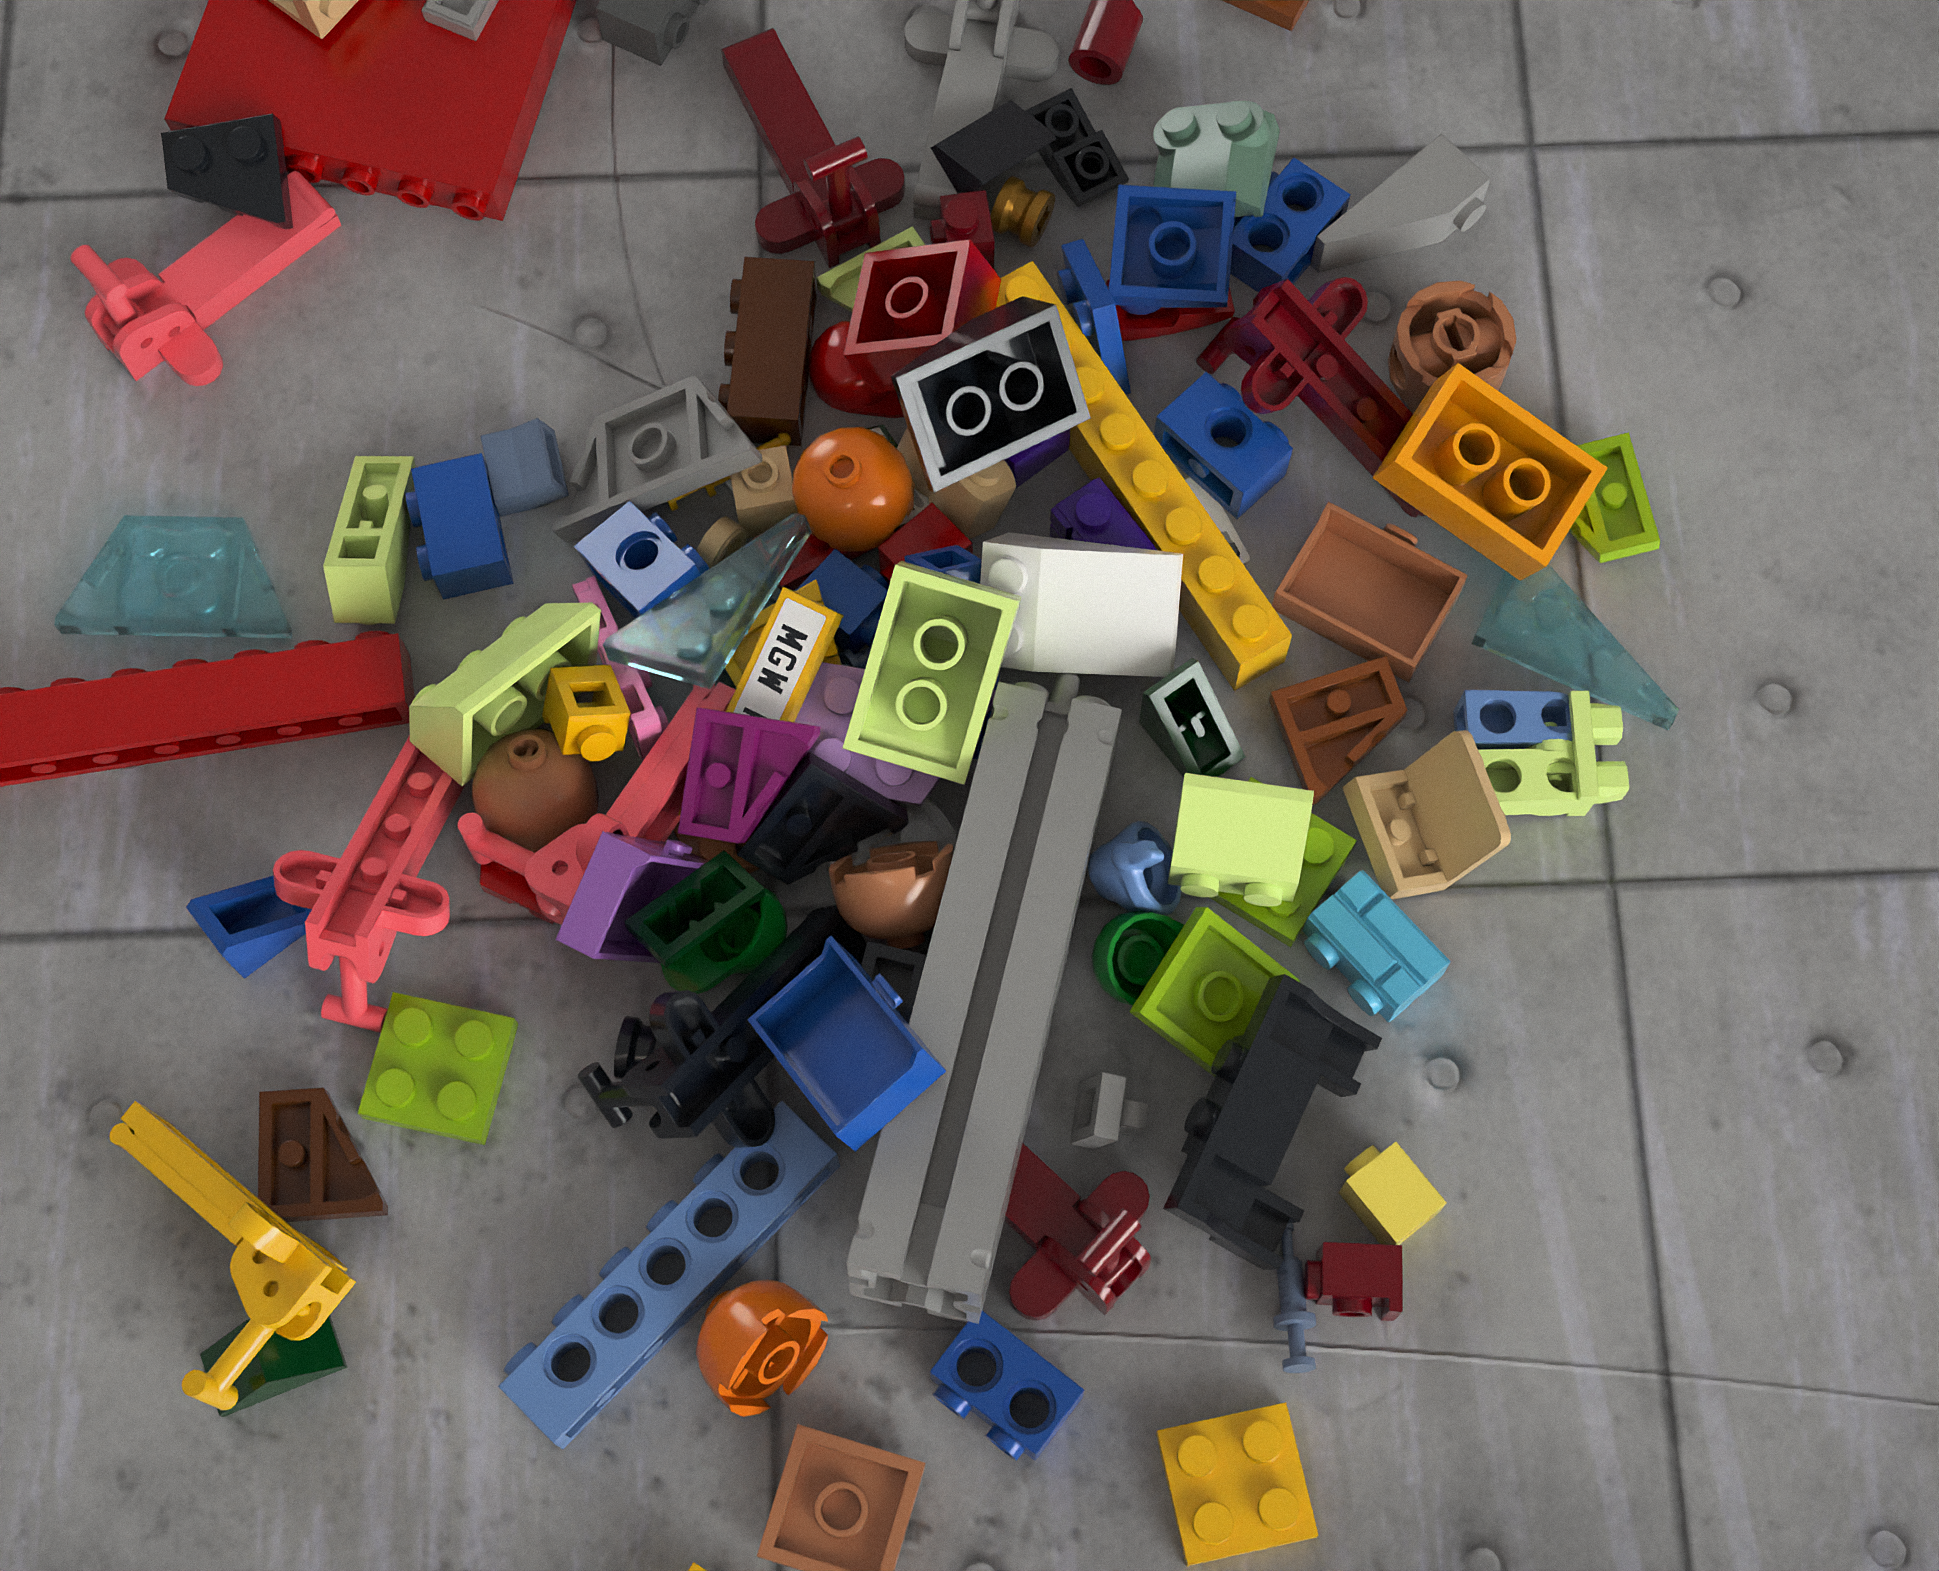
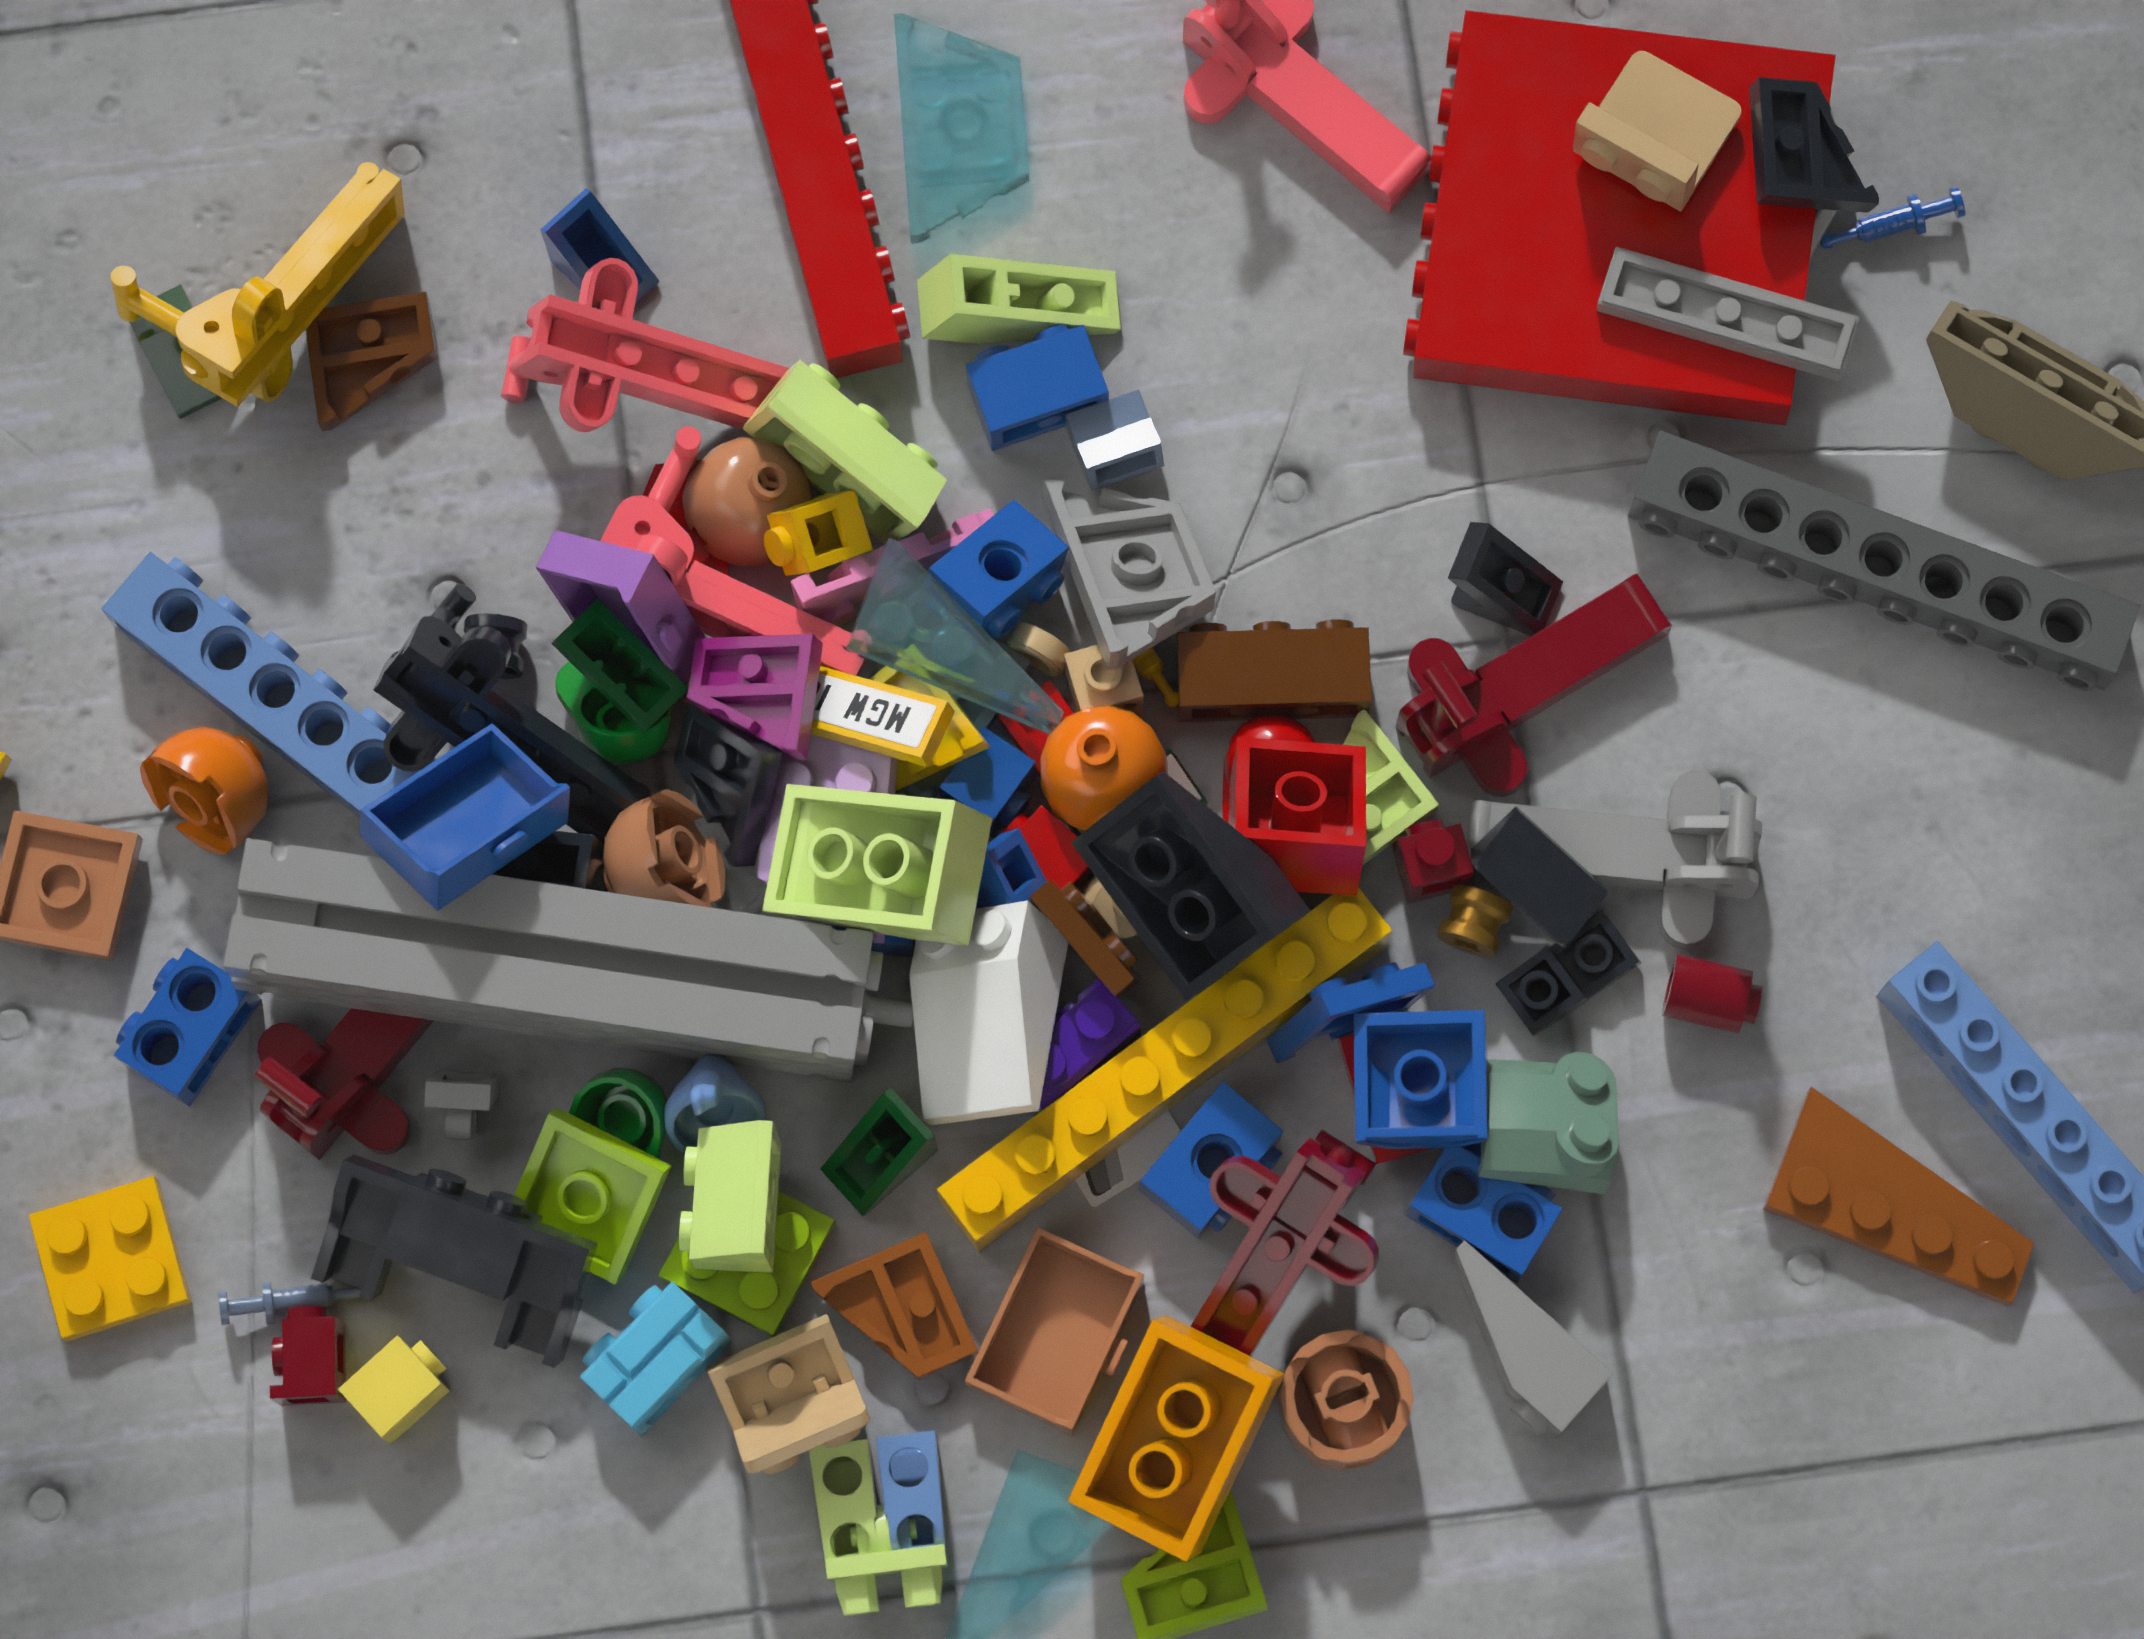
camera: 85 degrees right, 5 degrees up
black wing [161,113,293,230] -> none
lime plate [357,992,518,1145] -> none
none -> reddish brown wing [1029,879,1142,996]
none -> black slope [1447,522,1564,636]

